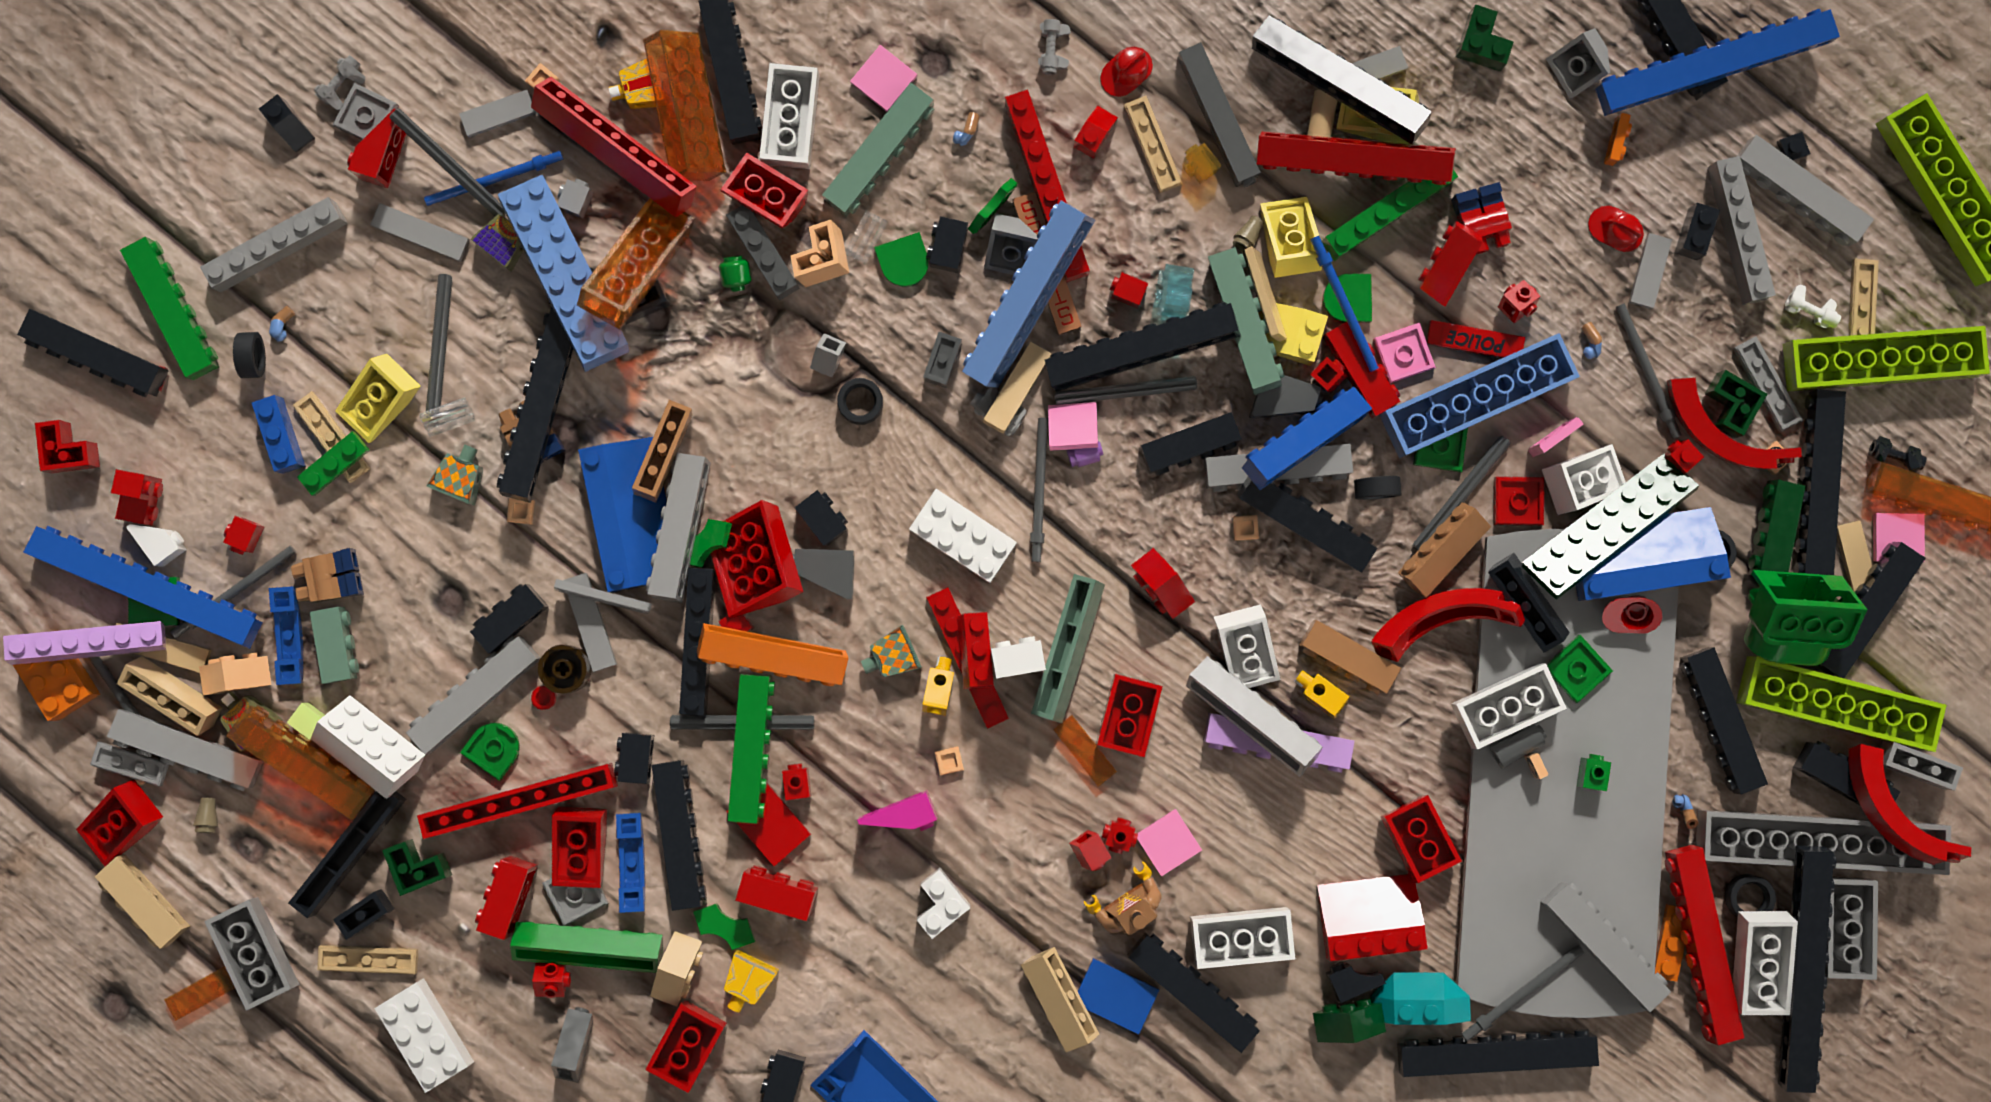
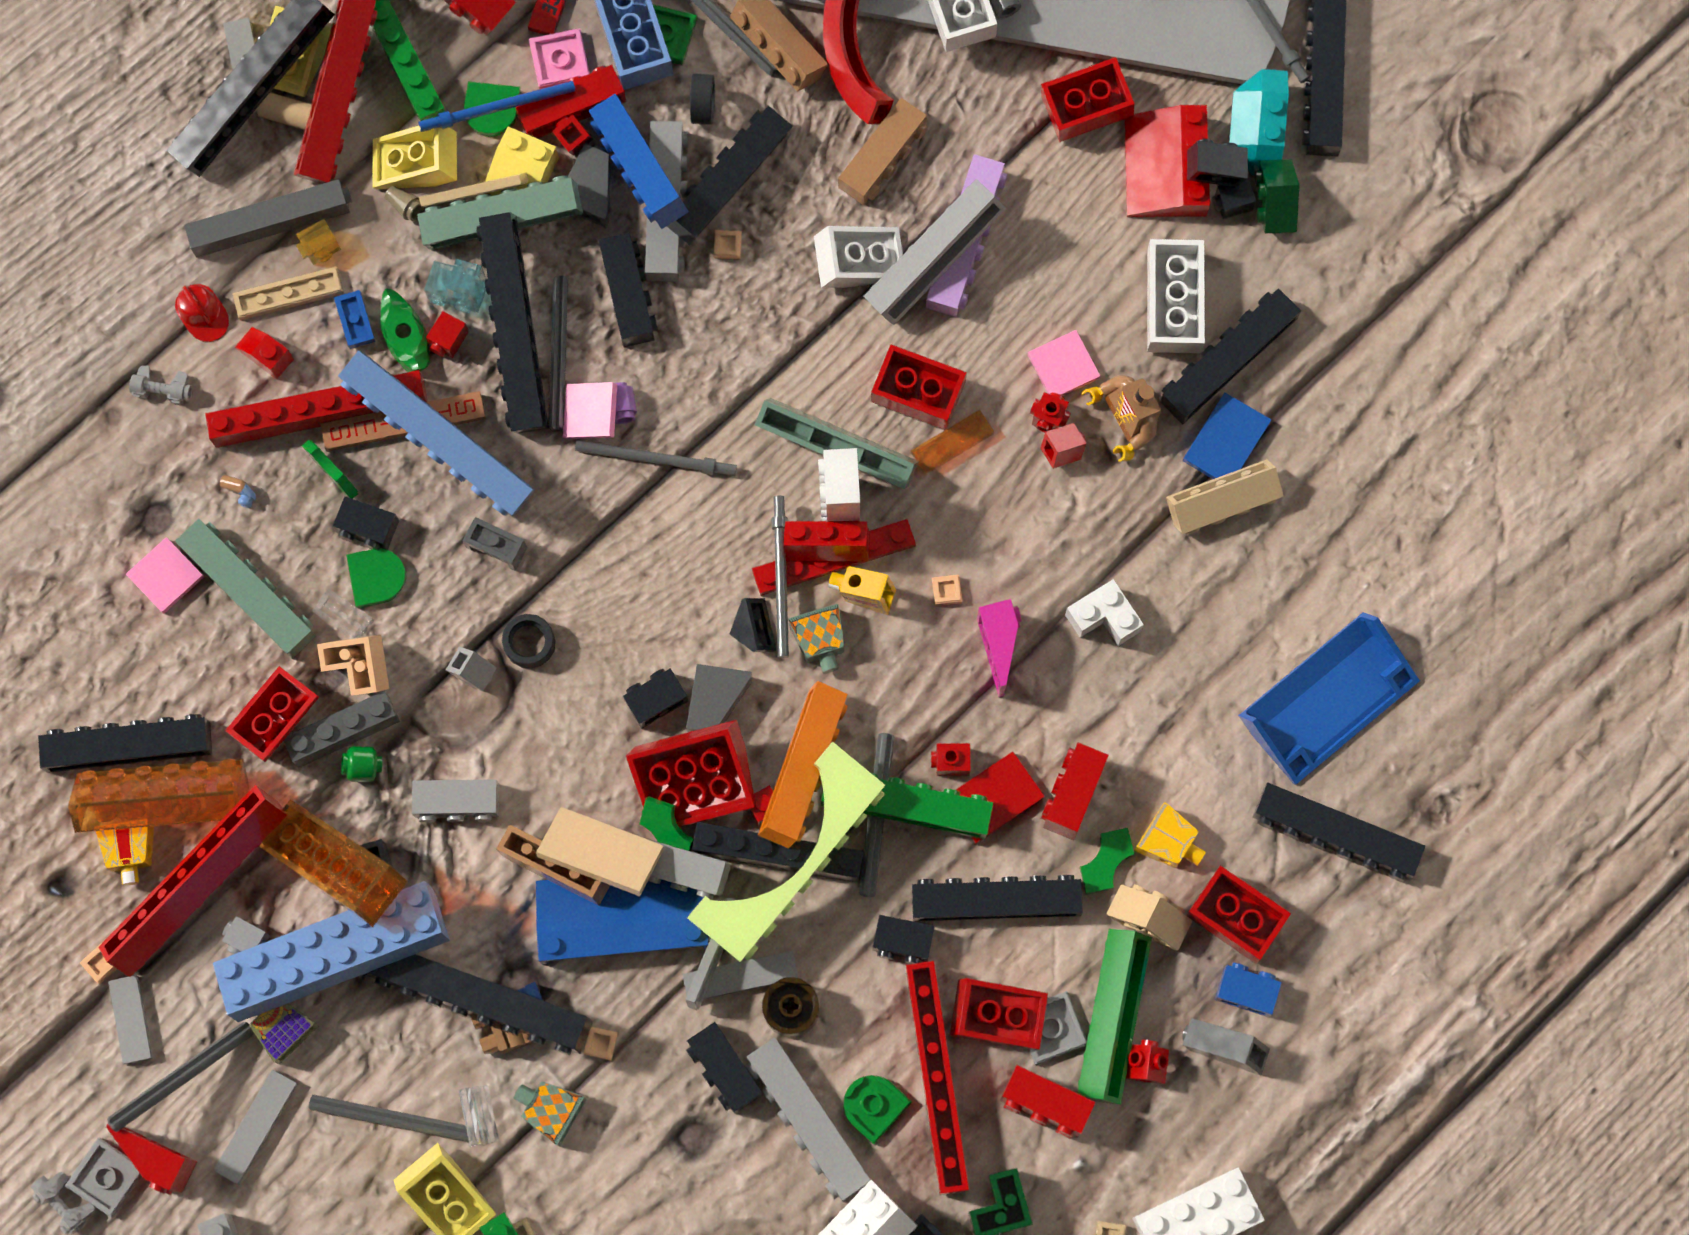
camera: 75 degrees left, 10 degrees down
blue bar [424,151,564,206] -> none
red tile [531,686,557,710] -> none
blue slope [616,813,646,913] -> none
white brick [759,63,820,169] -> none
white brick [909,489,1017,583] -> none
light grey piece [970,387,1026,436] -> none
tan tile [983,342,1051,434] -> none
light grey slope [984,213,1038,275] -> none
red brick [1131,548,1196,619] -> none
yellow torso [1294,670,1350,720] -> none
none -> blue plate [334,290,376,349]
none -> green piece [380,288,430,372]
none -> light grey brick [412,779,499,823]
none -> tan tile [536,807,664,896]
none -> yellowish green arch [687,742,885,962]
none -> black slope [729,598,776,652]
none -> dark grey bar [771,495,789,658]
none -> black brick [1187,139,1248,188]
none -> blue brick [1215,963,1282,1017]

